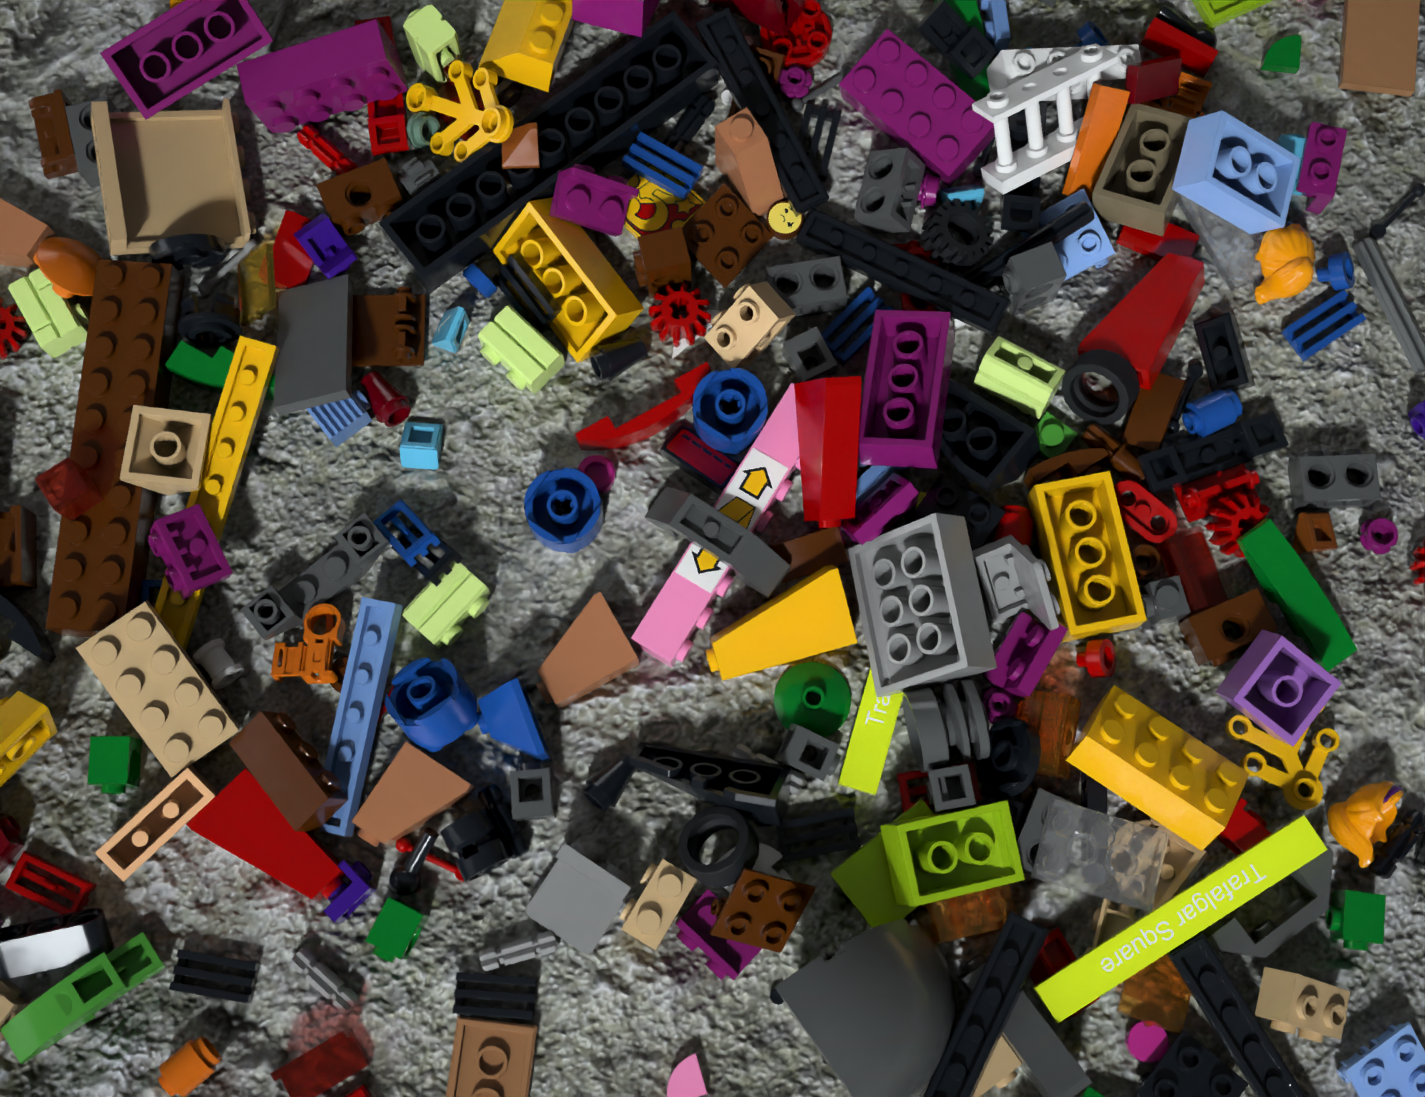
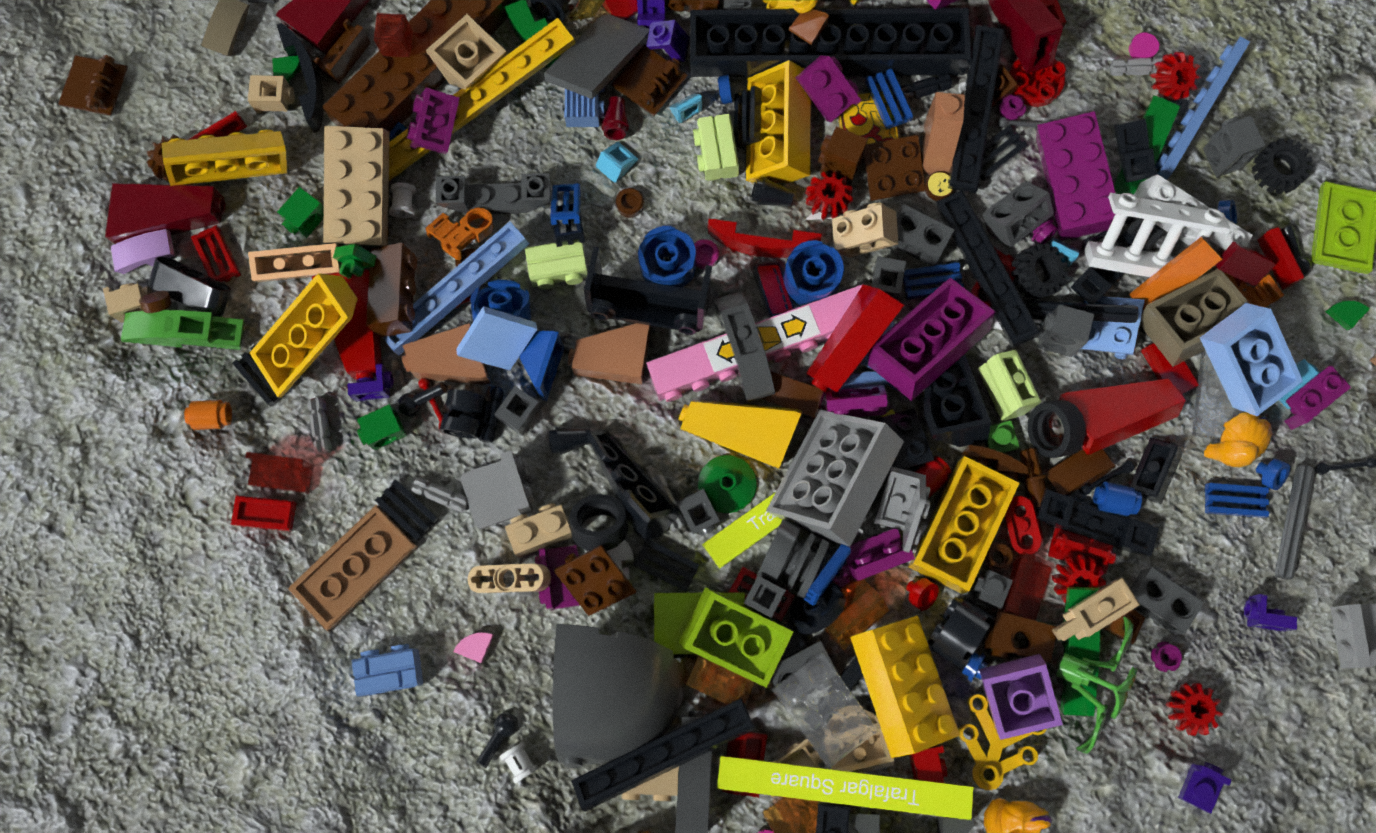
camera: 40 degrees right, 0 degrees up
none -> reddish brown tile [139,291,172,313]
none -> yellow slope [250,273,358,397]
none -> green tile [333,244,377,279]
none -> light blue tile [456,306,537,371]
none -> tan beam [467,564,551,593]
none -> black windscreen [584,246,712,335]
none -> reddish brown tile [616,188,644,218]
none -> dark purple bracket [646,20,690,62]
none -> blue tile [804,544,851,606]
none -> black brick [927,597,995,670]
none -> blue plate [962,652,989,682]
none -> tan hinge [1052,577,1140,641]
none -> bright green plant [1056,617,1137,754]

